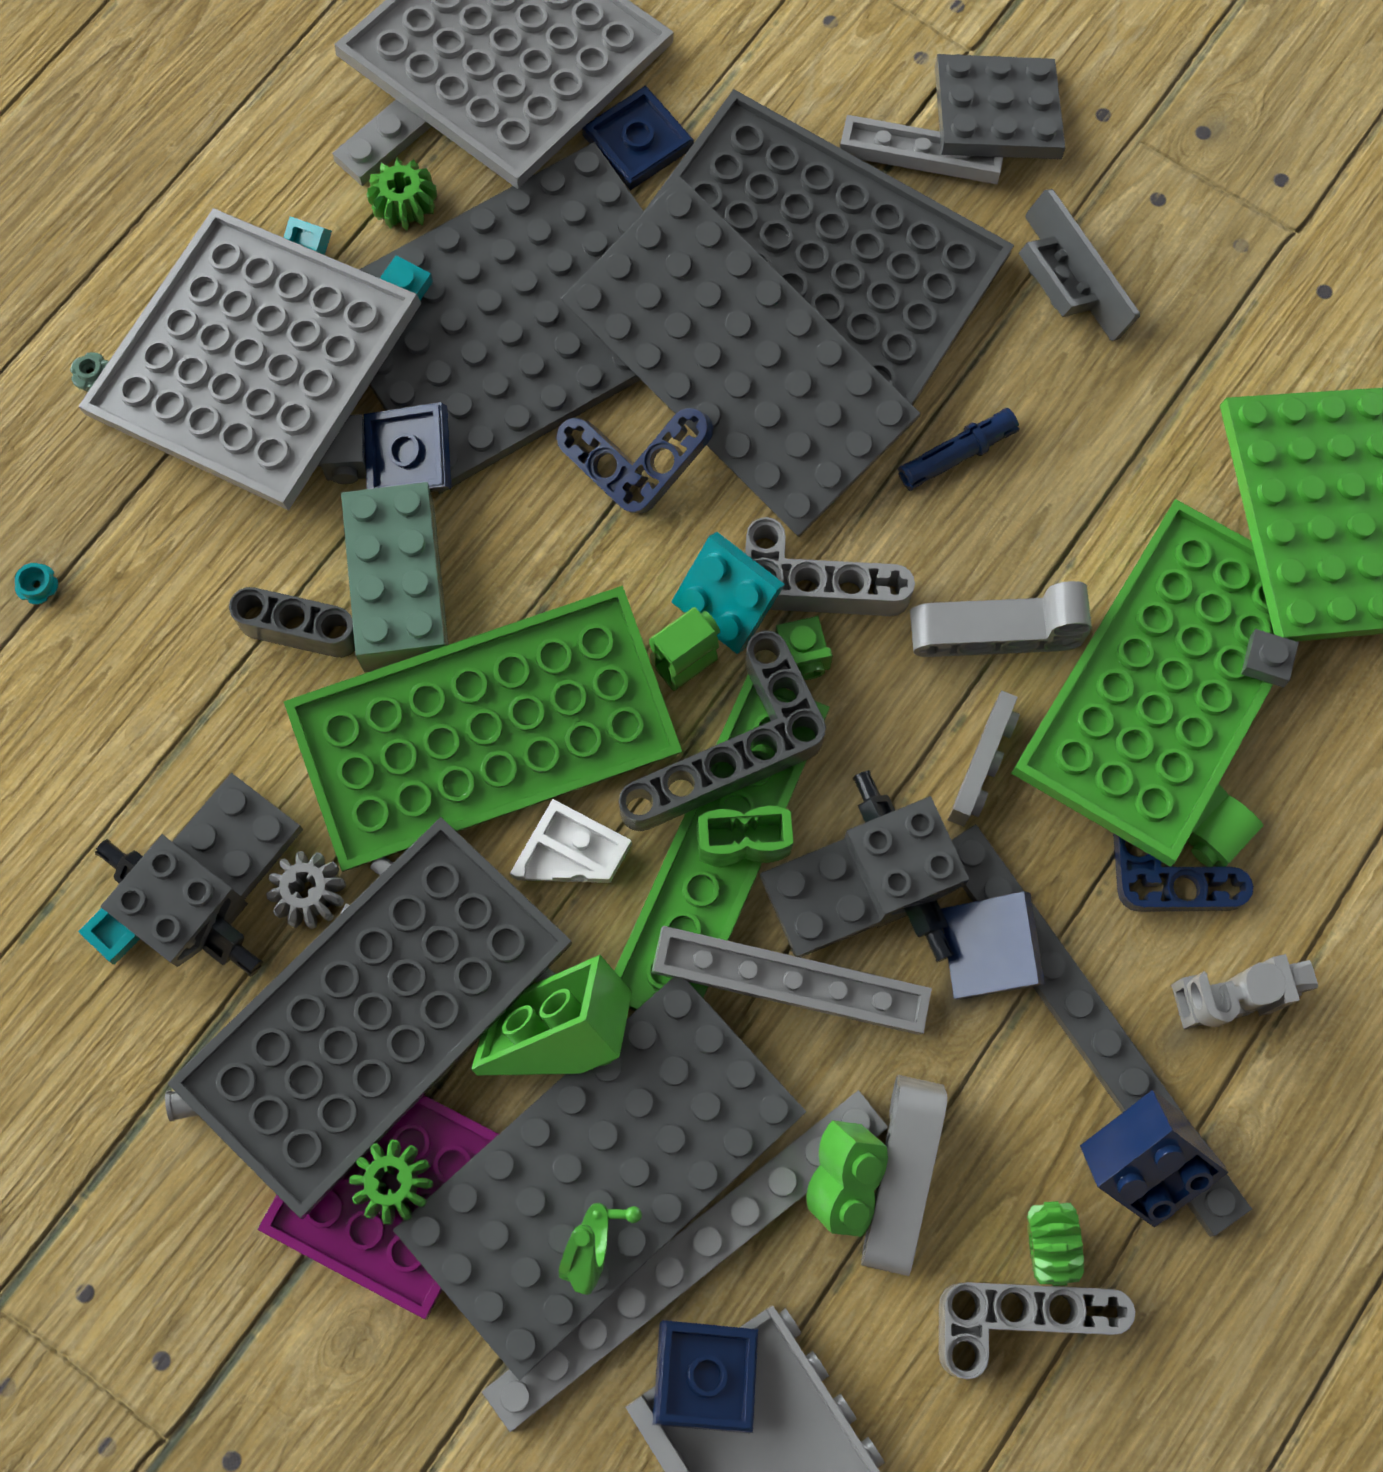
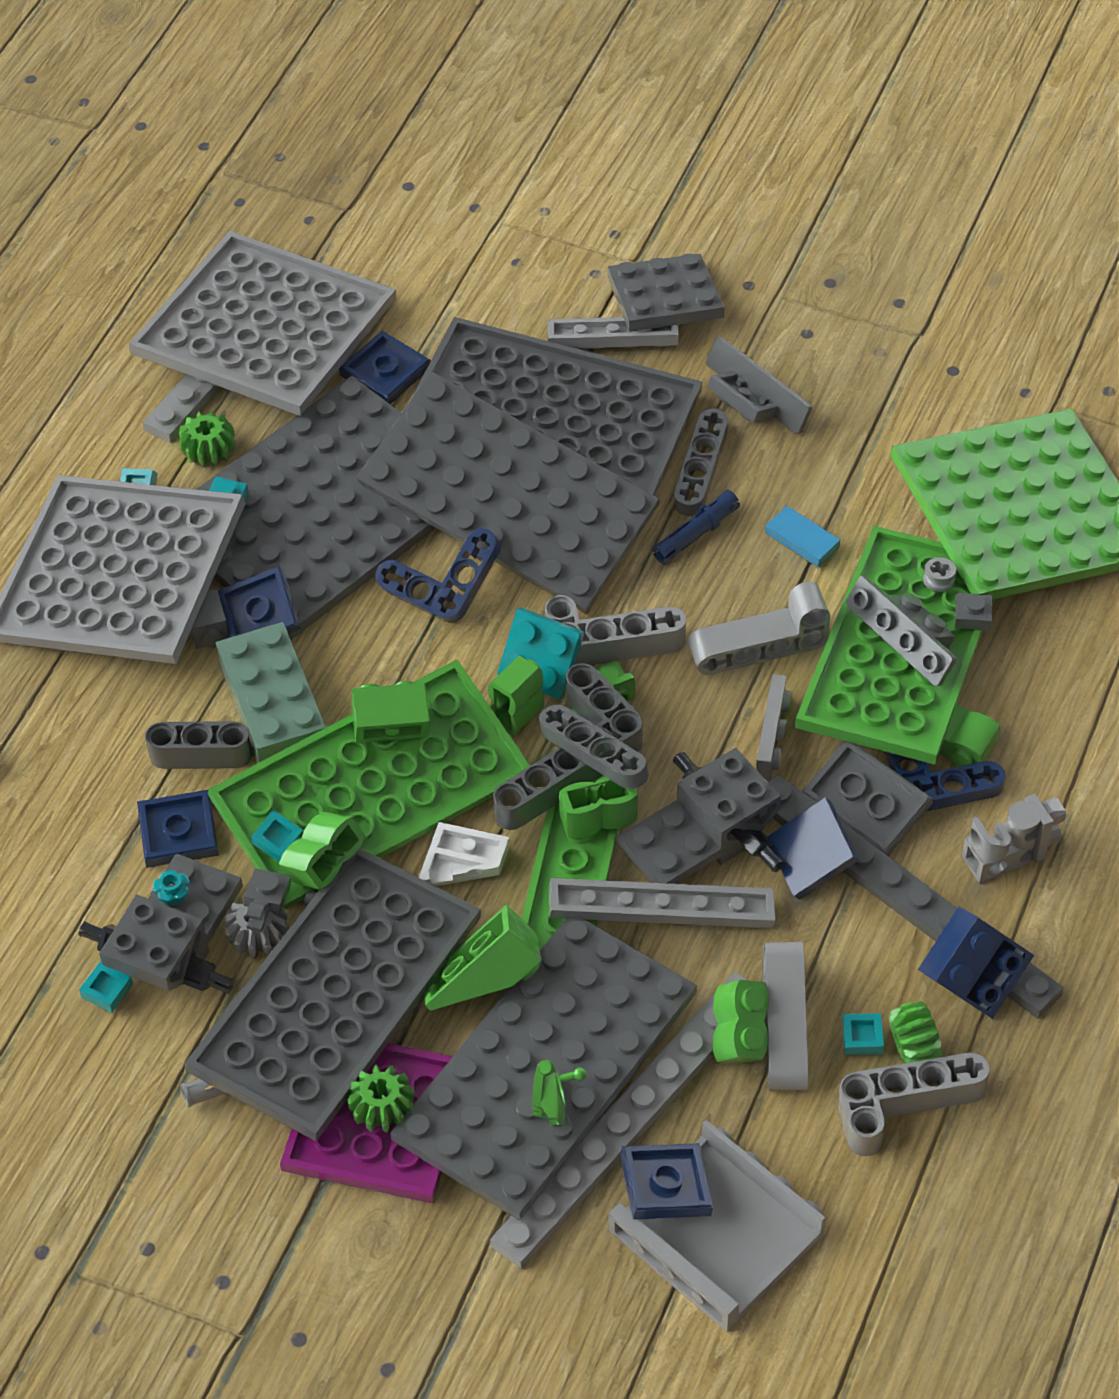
camera: 10 degrees left, 20 degrees down
none -> dark blue tile [137,790,219,868]
none -> teal plate [153,870,190,906]
none -> dark grey plate [244,868,291,932]
none -> teal plate [251,810,303,862]
none -> bright green brick [279,812,365,889]
none -> bright green brick [351,681,429,743]
none -> dark grey beam [539,705,649,789]
none -> dark grey beam [674,408,728,516]
none -> dark azure tile [765,506,840,567]
none -> dark grey tile [802,741,933,856]
none -> teal plate [842,1013,884,1055]
none -> dark grey bracket [846,576,957,686]
none -> light grey bush [923,557,956,592]

